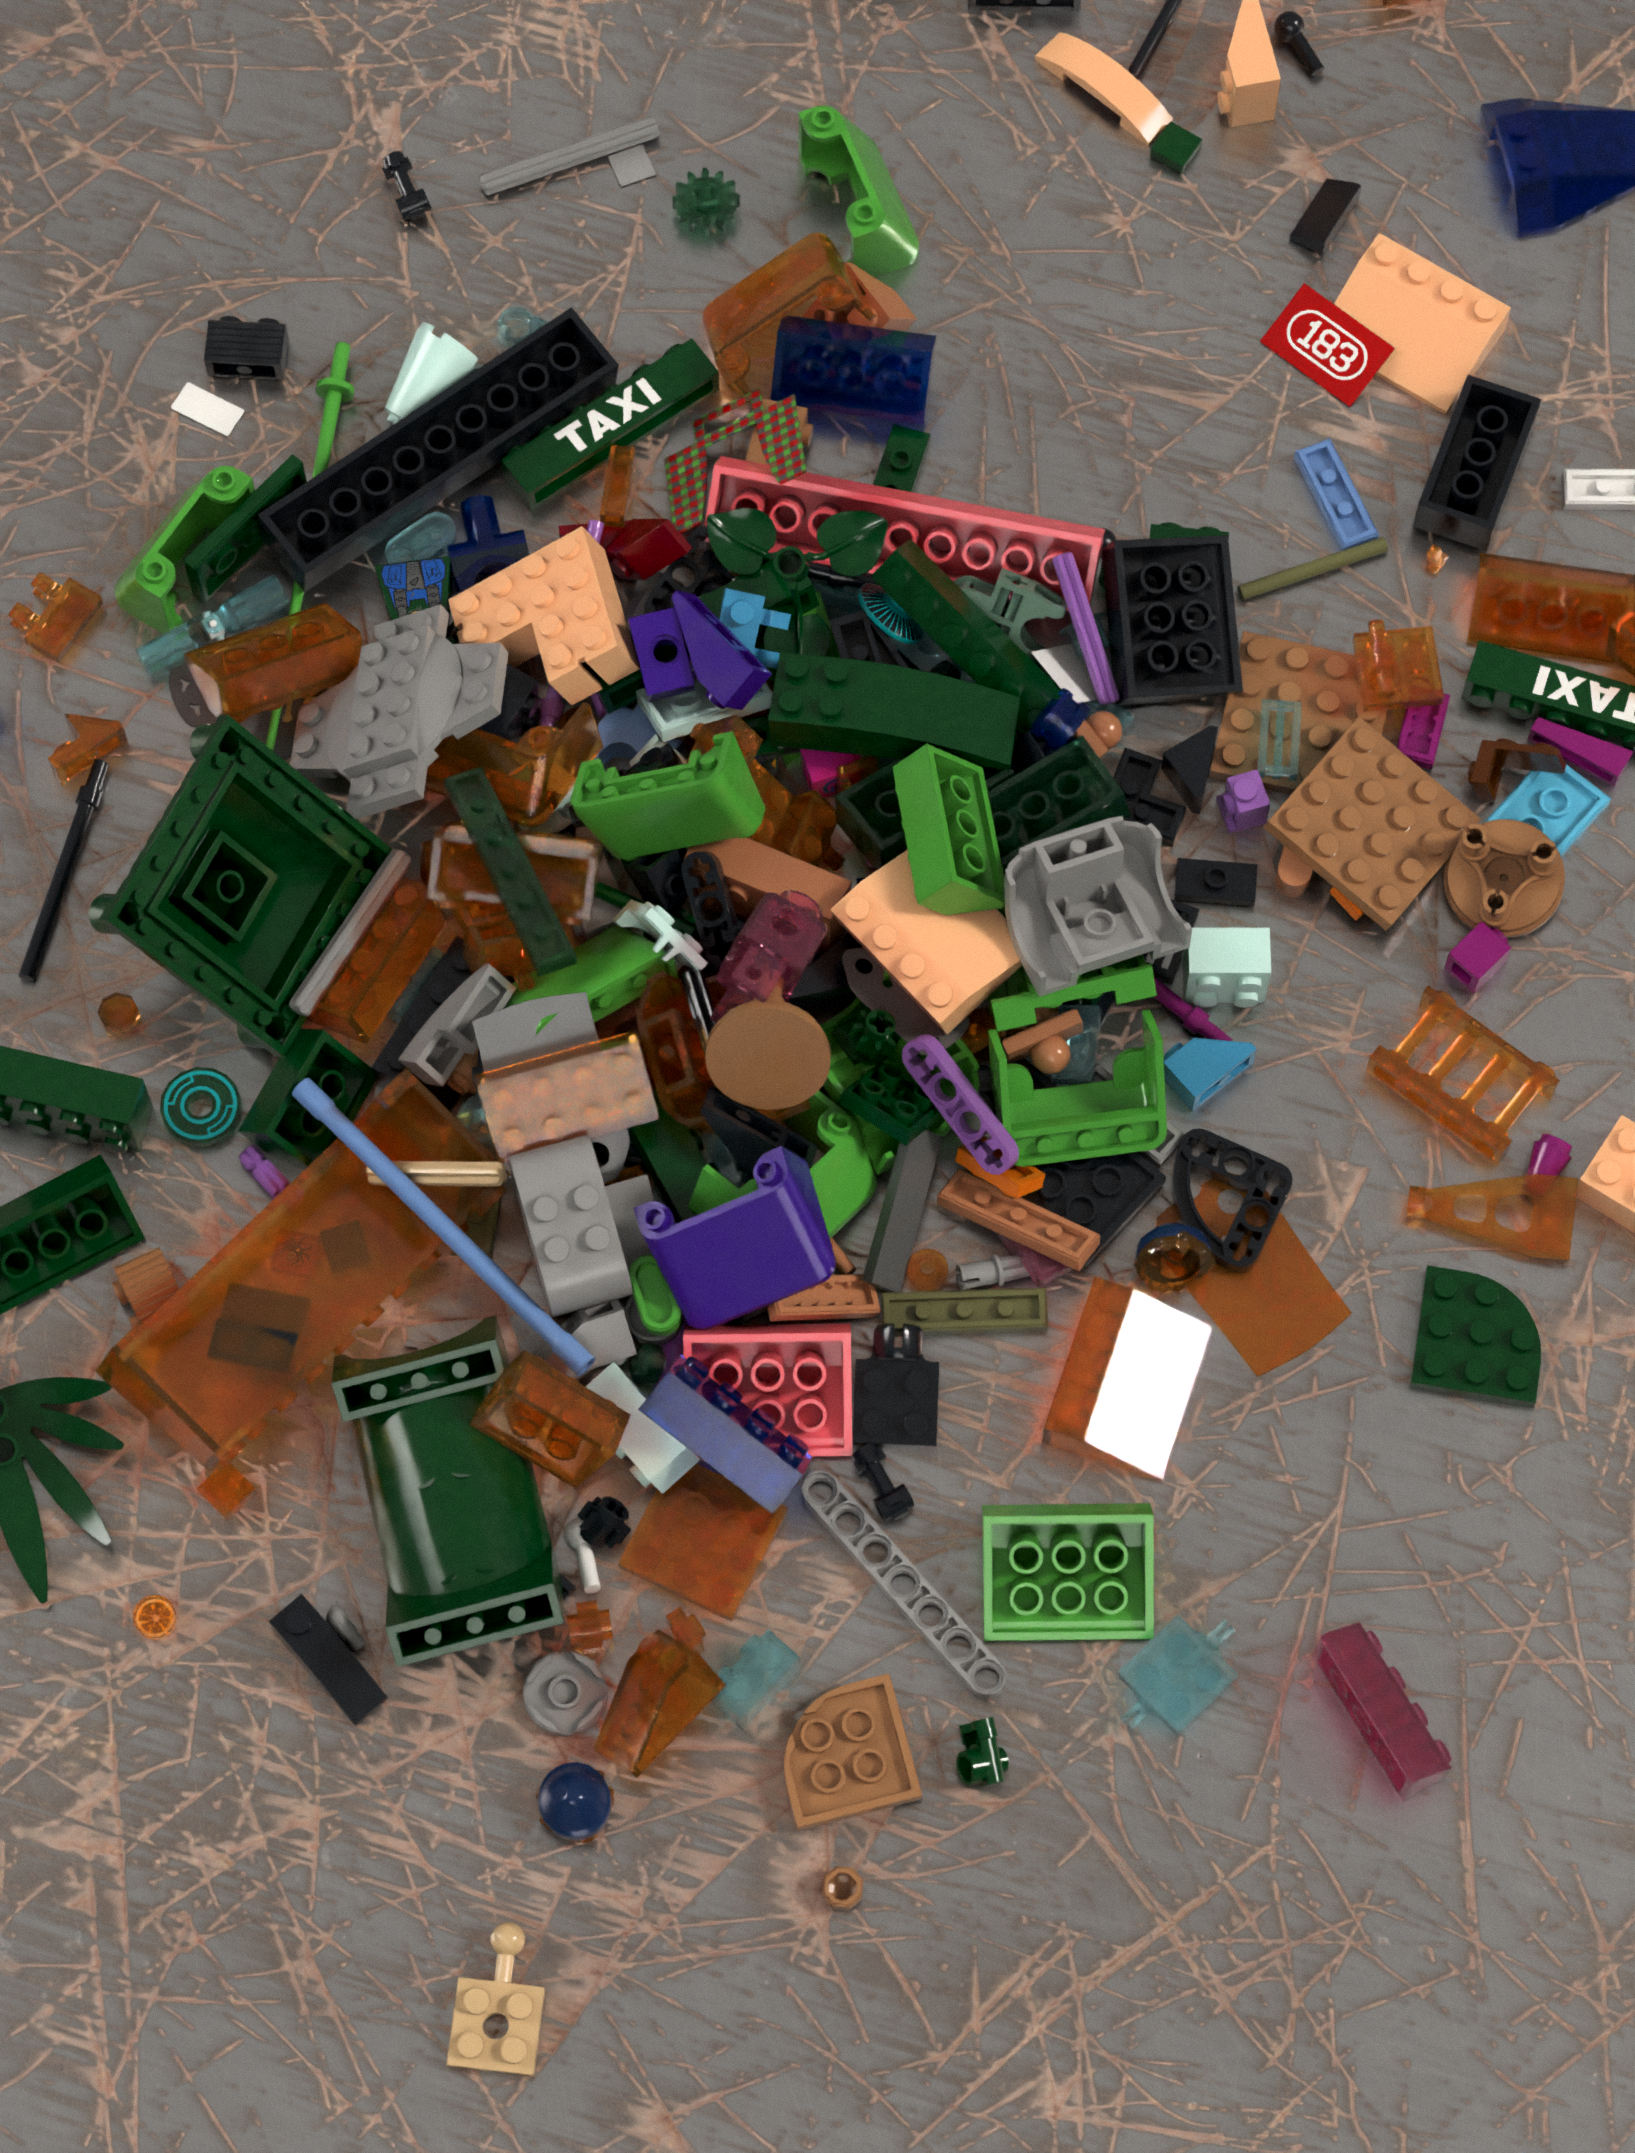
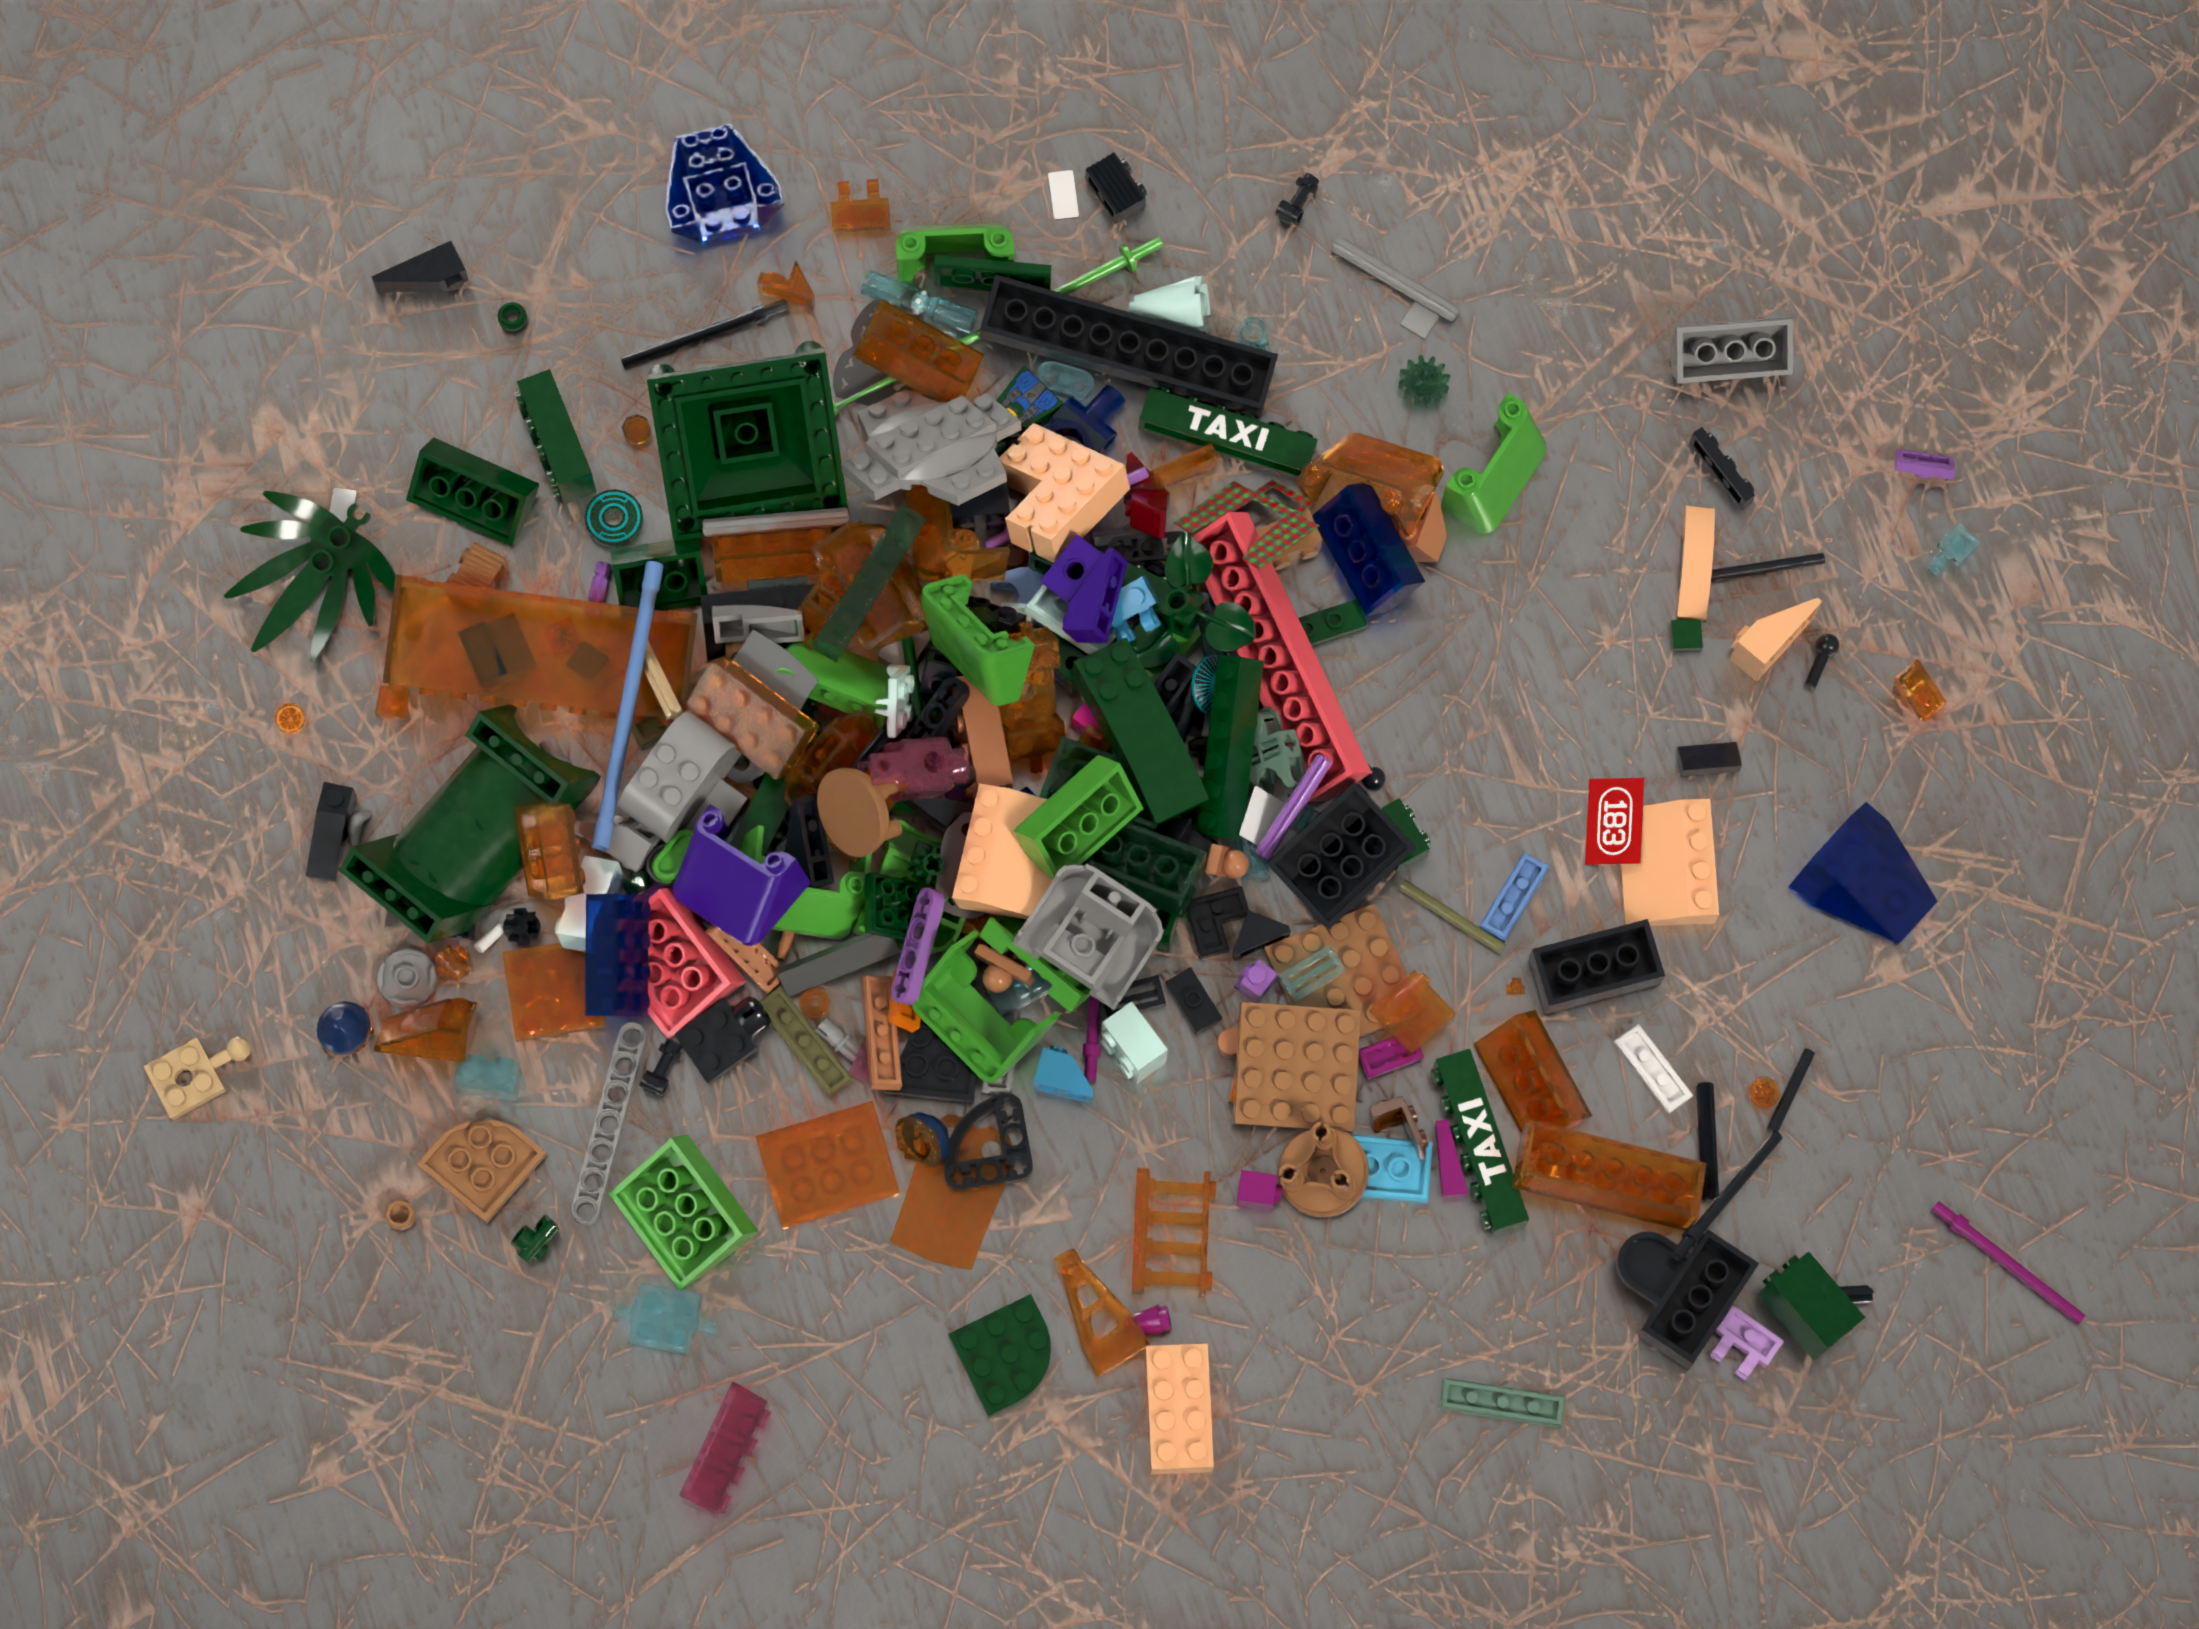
camera: 50 degrees right, 5 degrees up
clear orange plate [666,1607,706,1660] -> none
clear blue wheel [1030,688,1090,751] -> none

